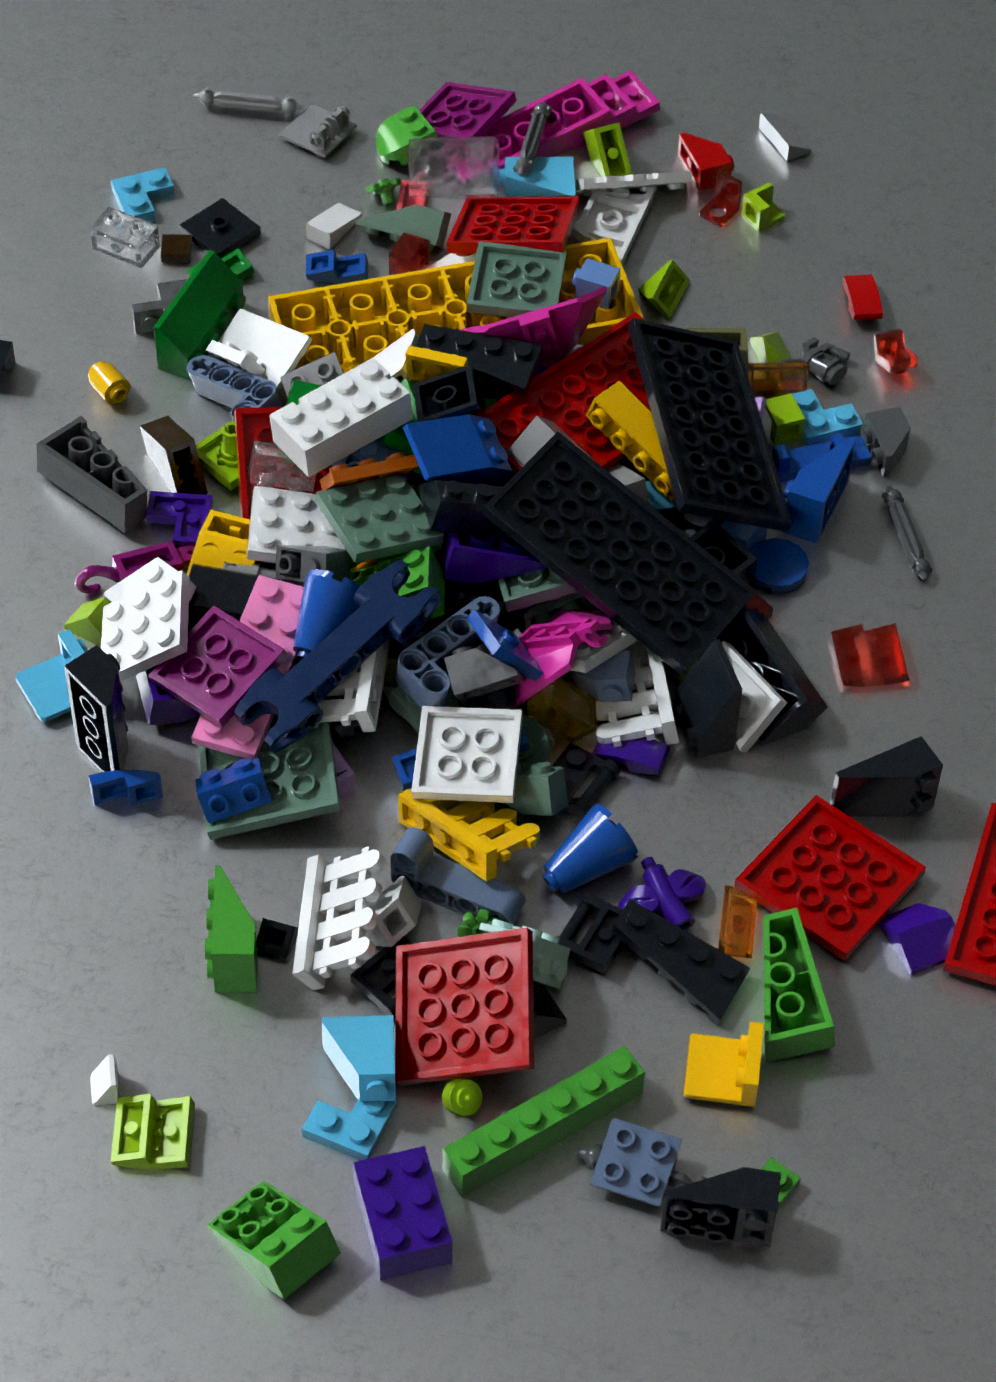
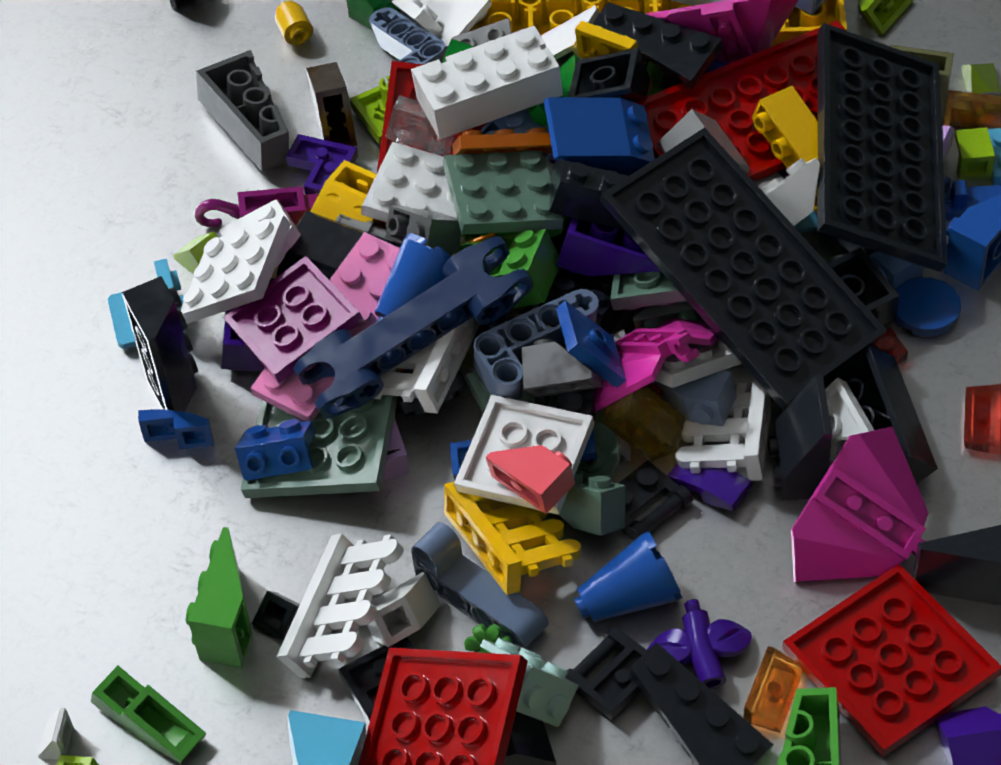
camera: 20 degrees right, 0 degrees up
none -> bright green slope [90,665,206,764]
none -> coral slope [485,445,575,514]
none -> white slope [761,158,820,226]
none -> dark pink panel [791,427,929,582]

